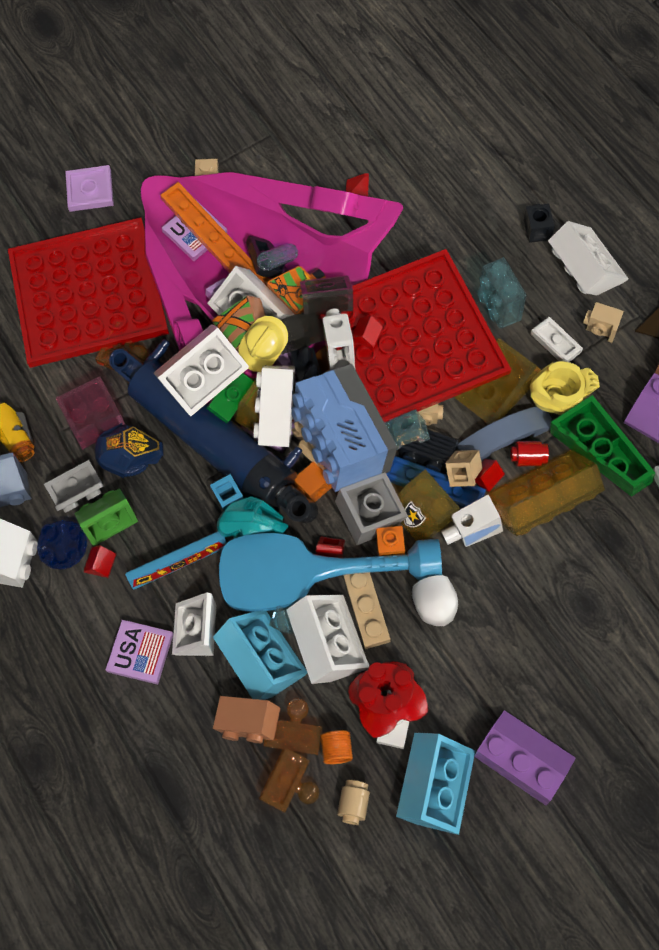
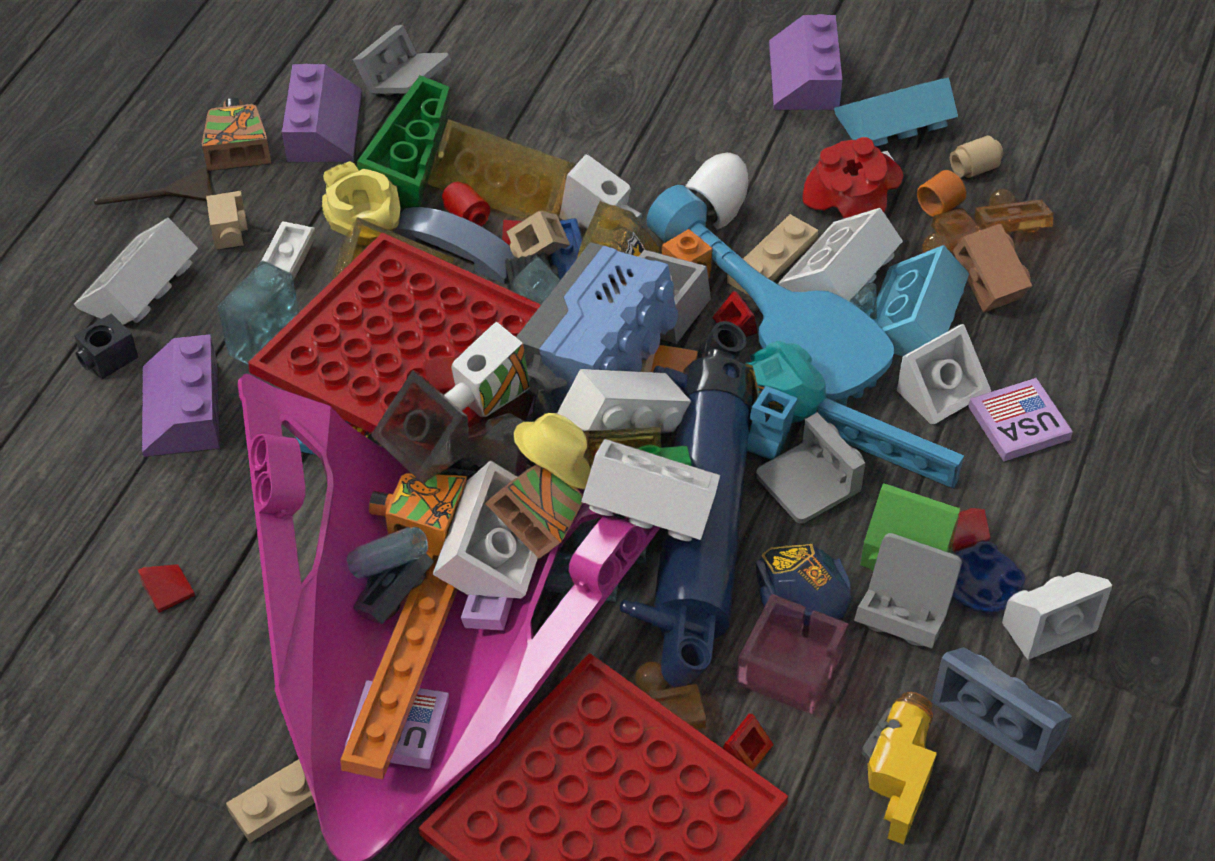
camera: 130 degrees left, 15 degrees down
none -> medium lavender slope [142,335,220,457]
none -> red slope [723,714,774,770]
none -> light grey bracket [756,412,865,523]

